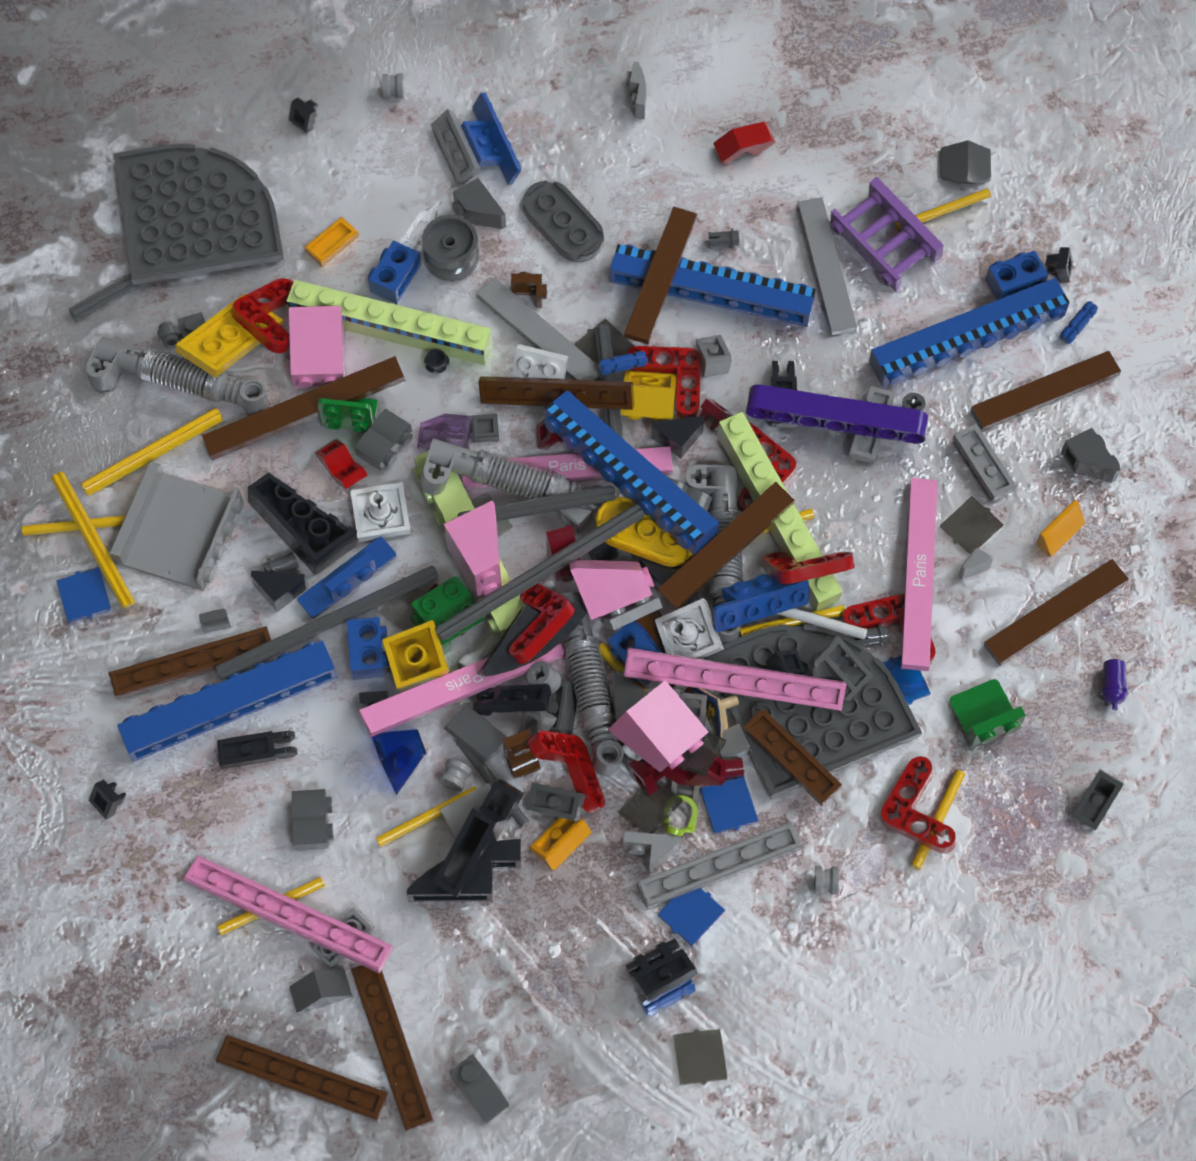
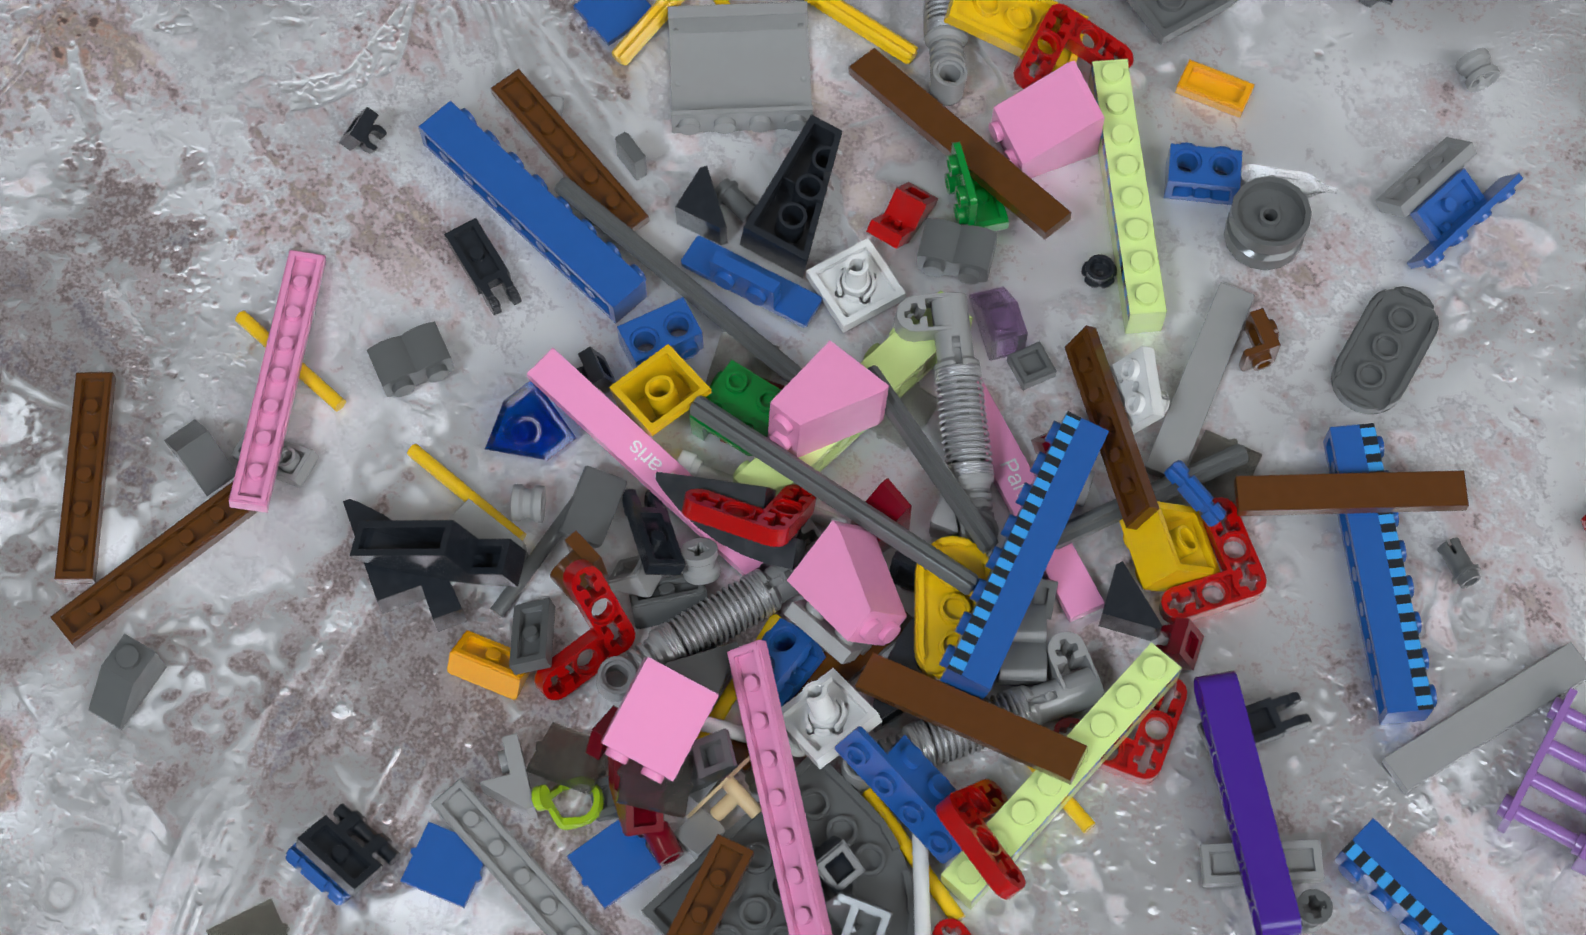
camera: 70 degrees right, 0 degrees up
dark grey slope [452,178,506,229] -> none
light grey slope [696,335,732,377] -> none

